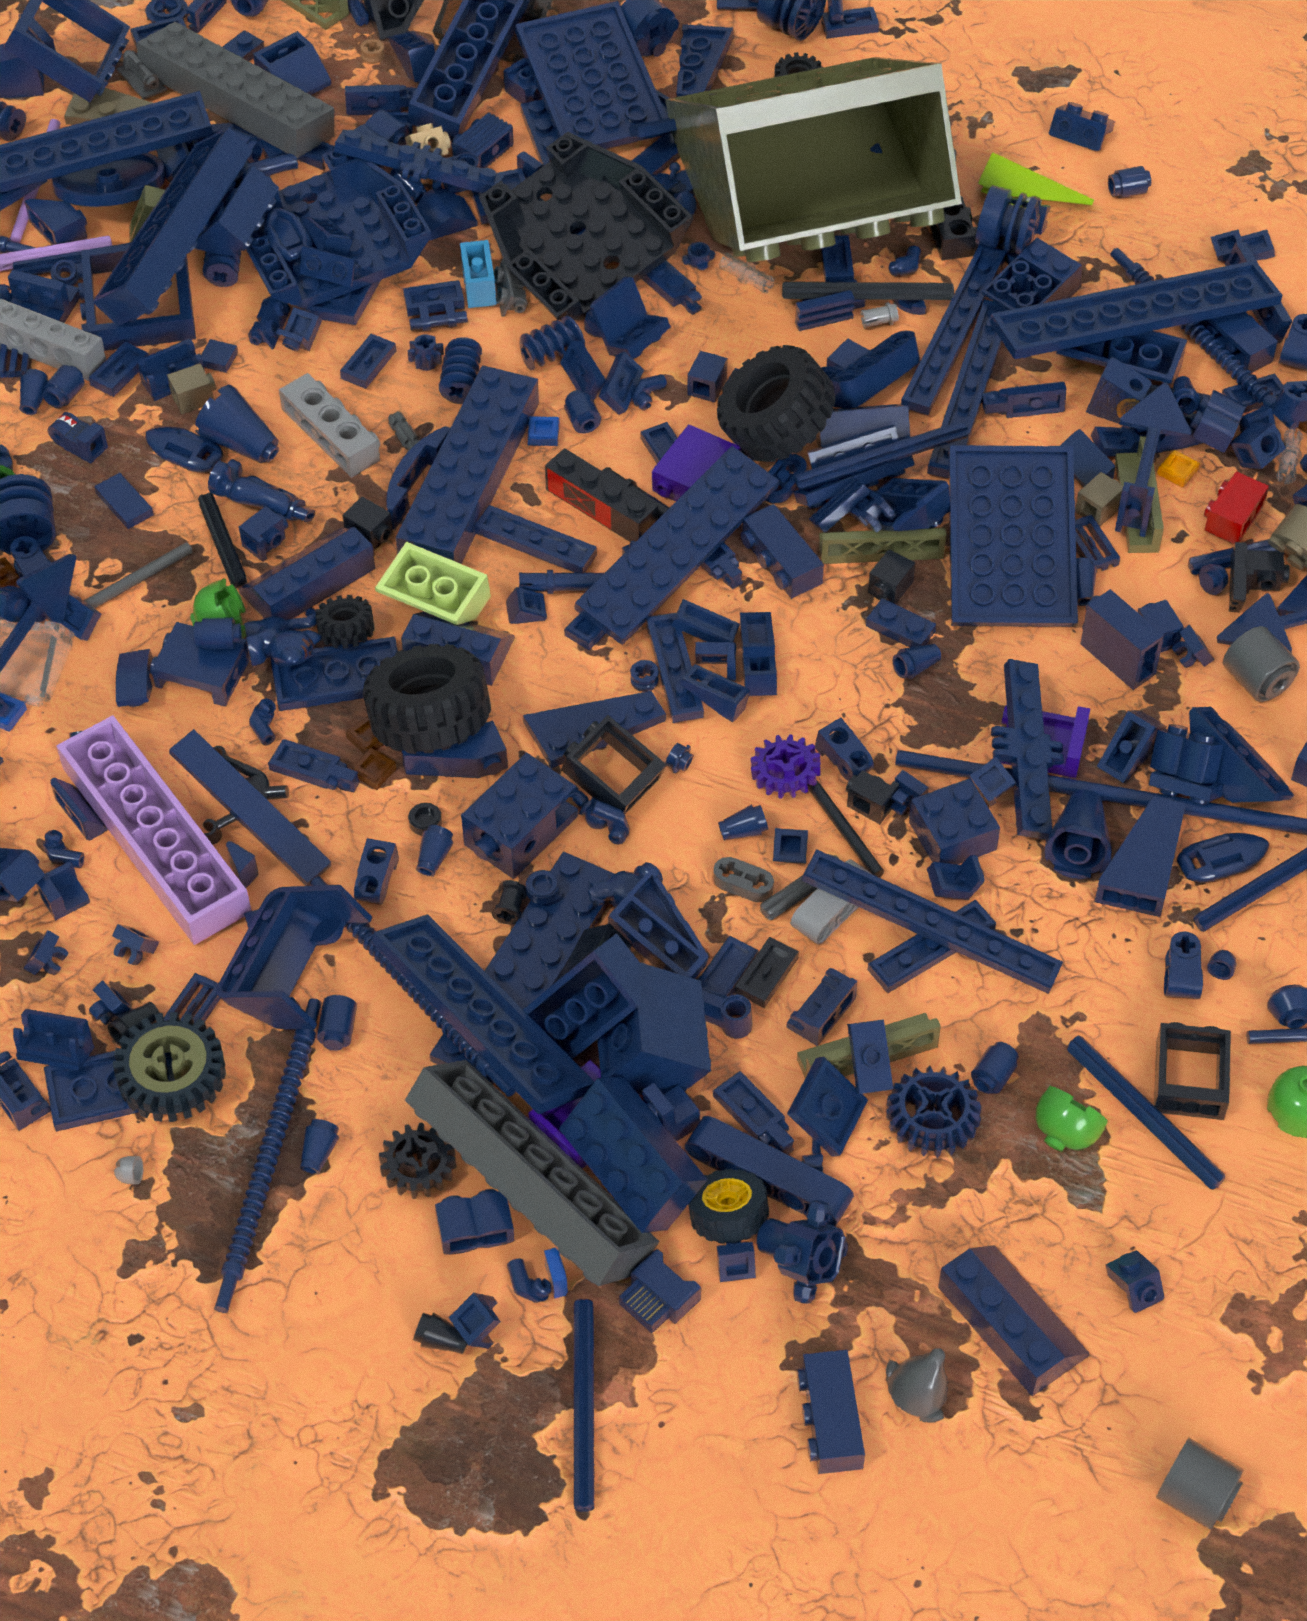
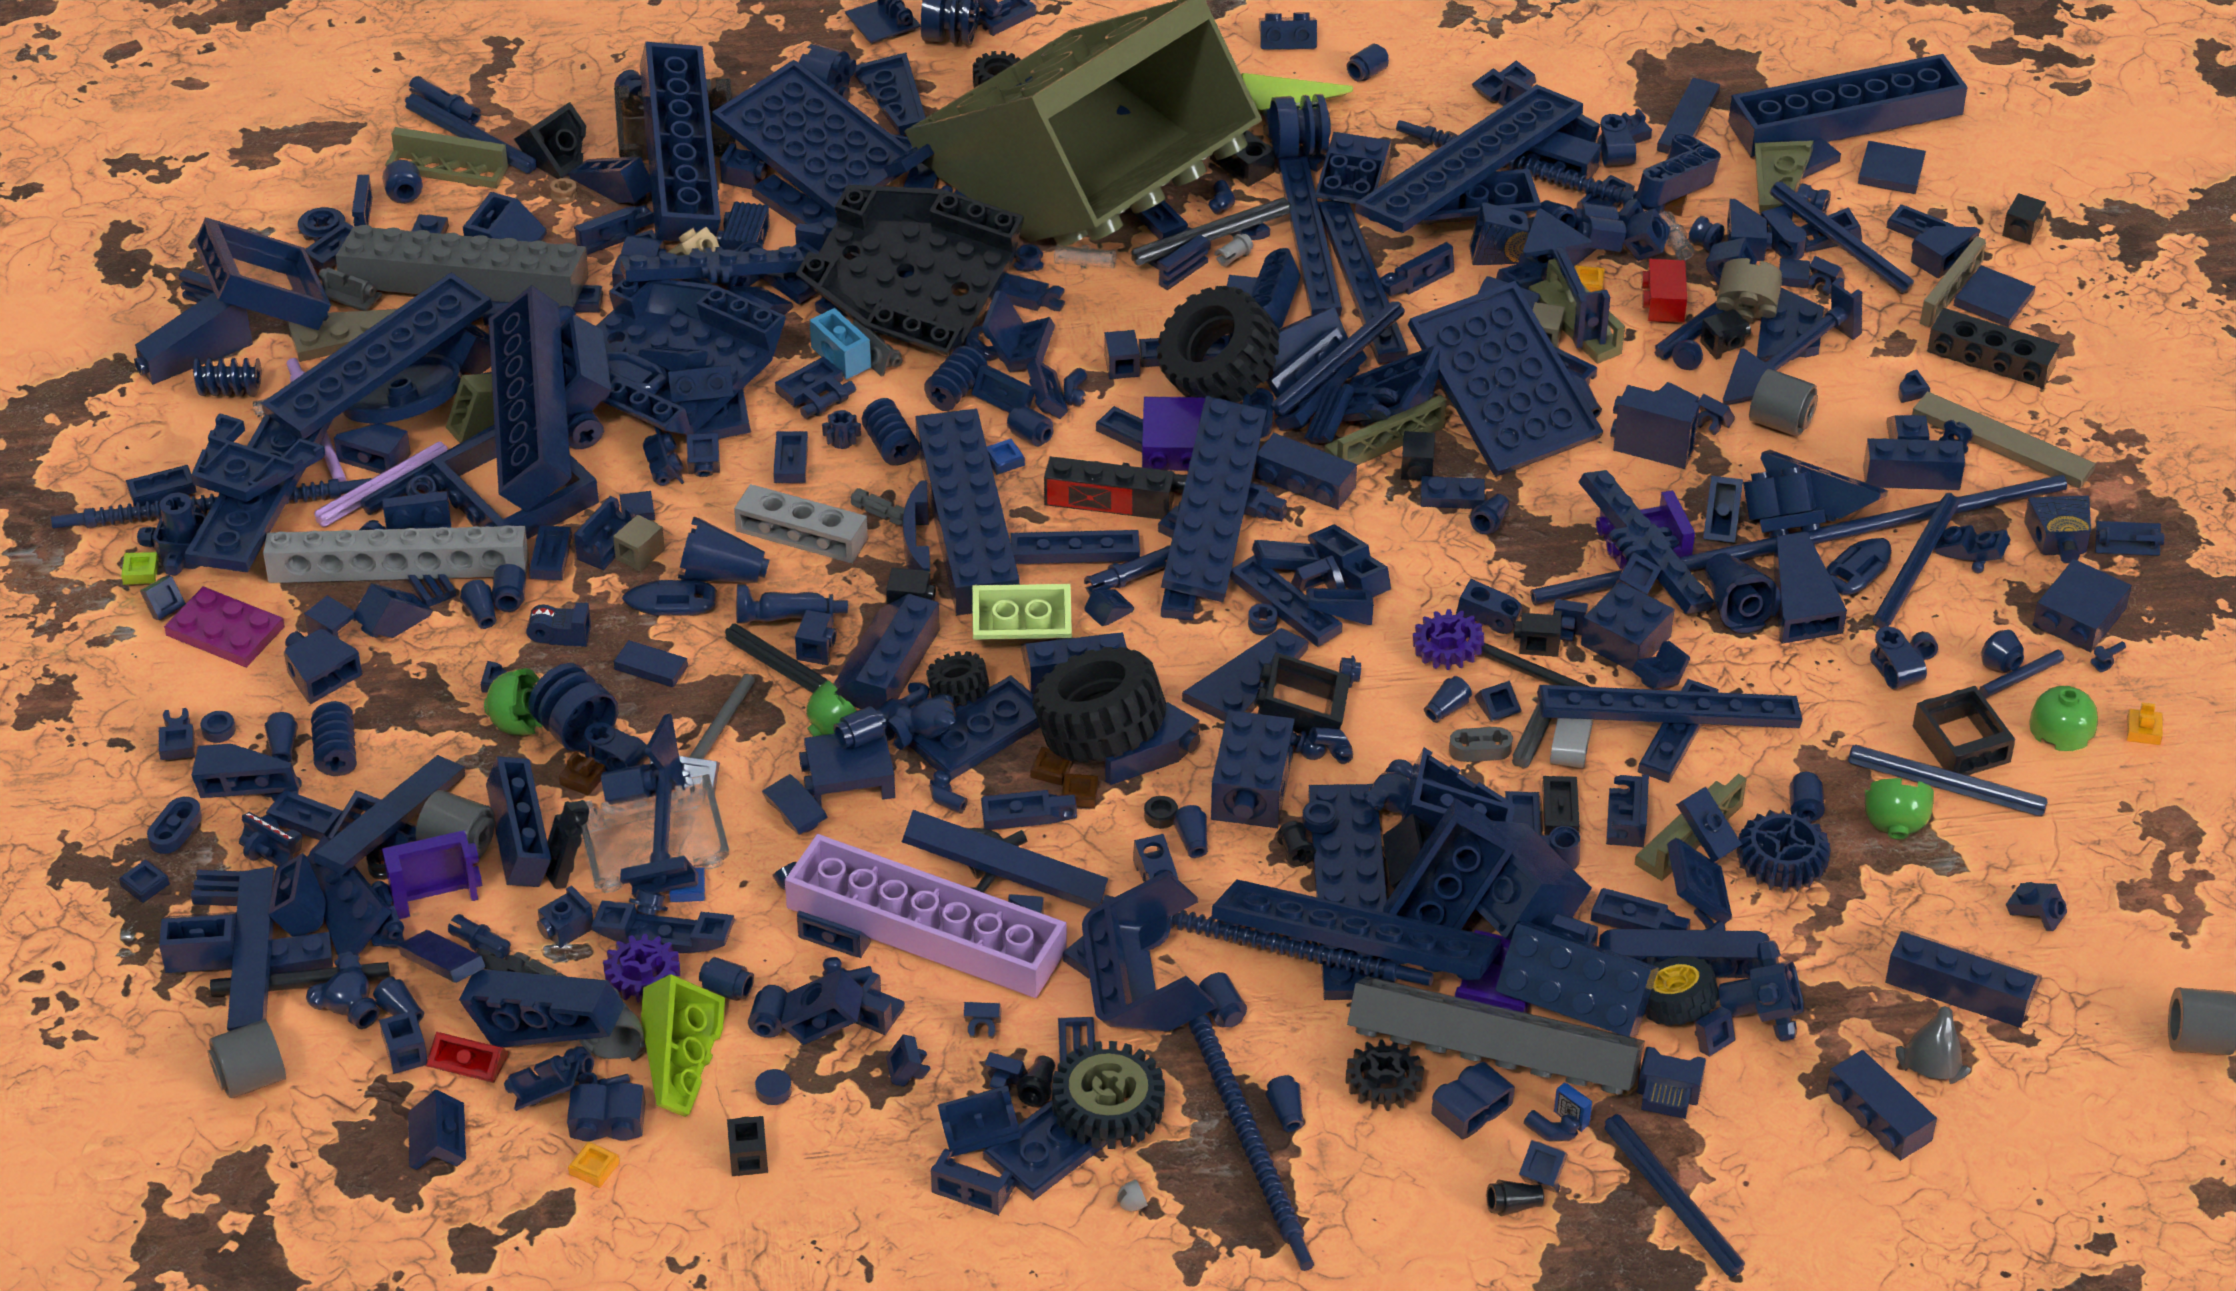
camera: 30 degrees left, 10 degrees down
black tile [1228,542,1248,613] -> none

